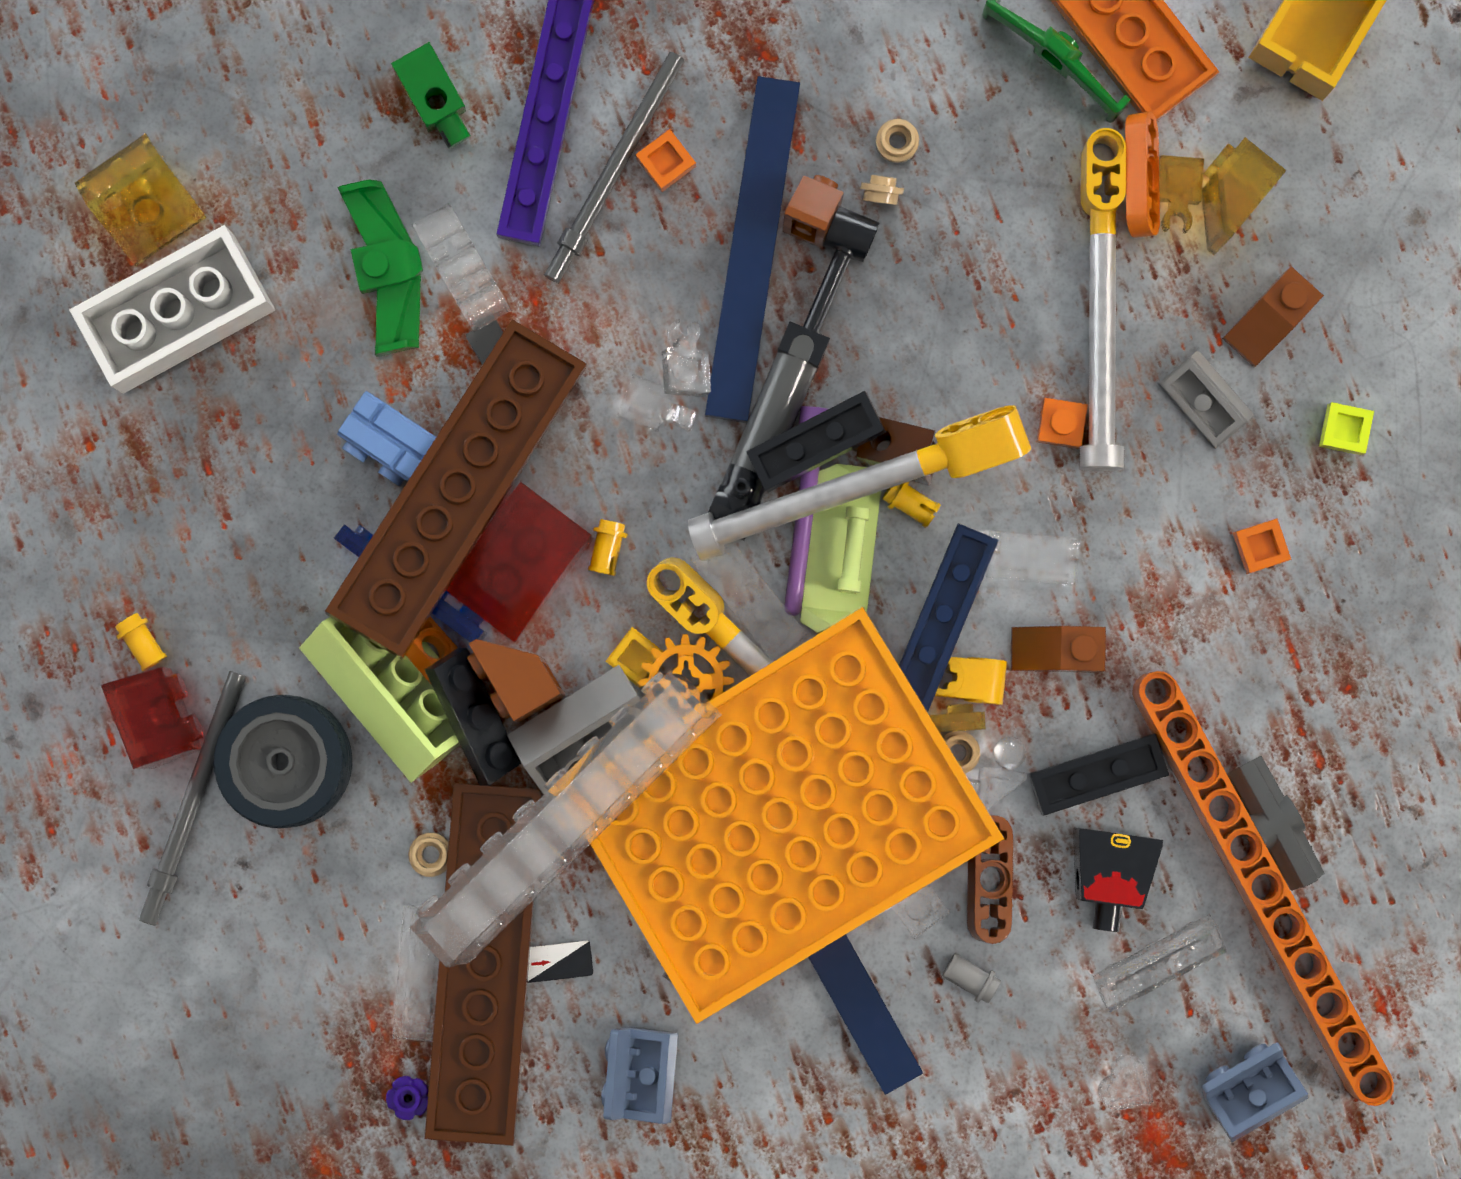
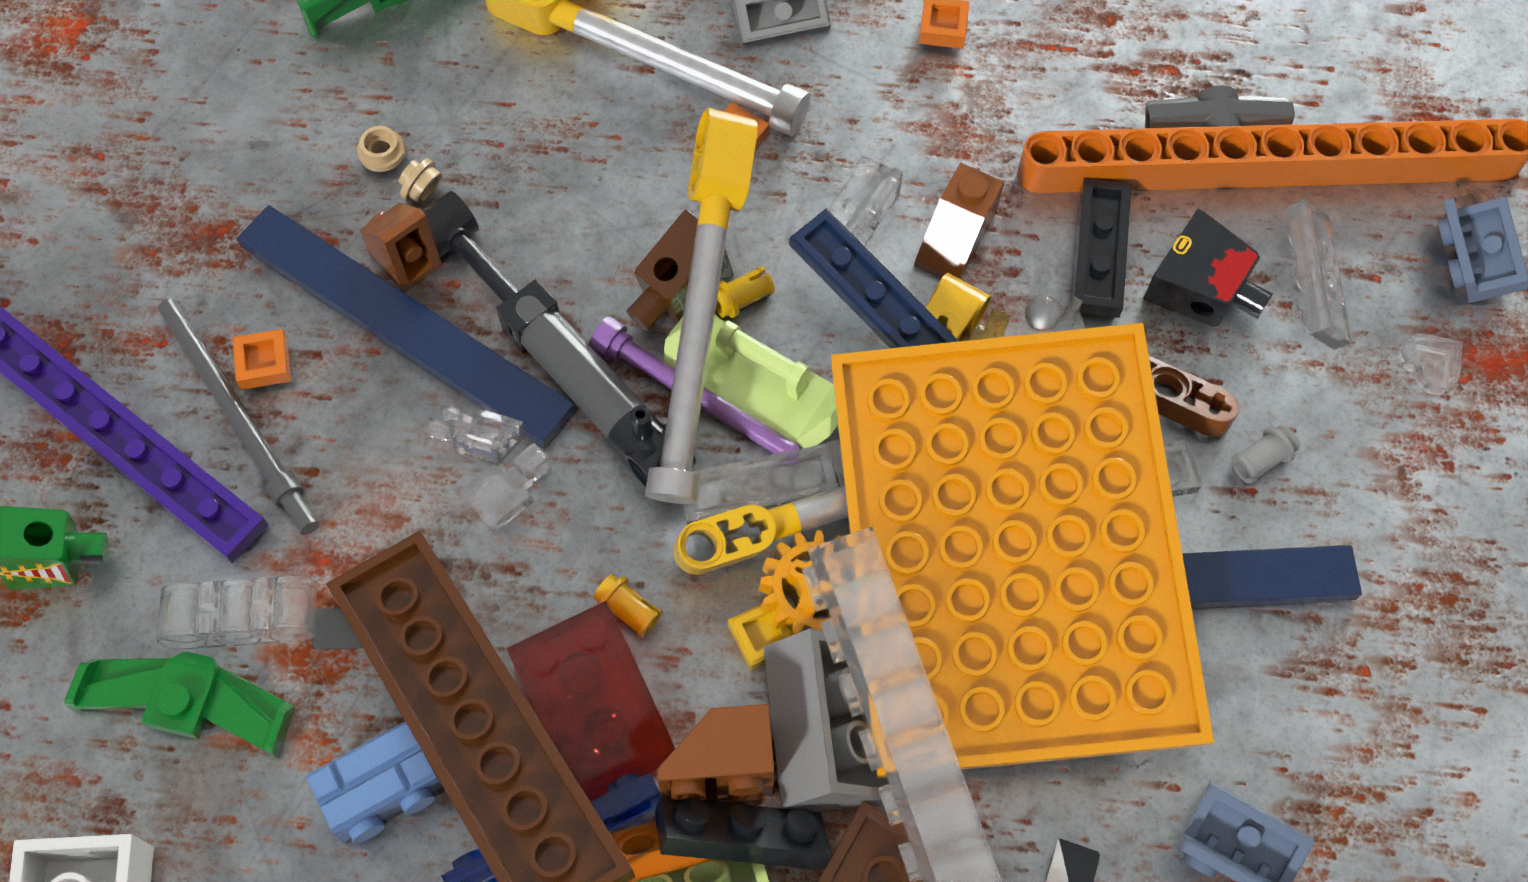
camera: 65 degrees left, 20 degrees down
black plate [746,391,886,493] -> none

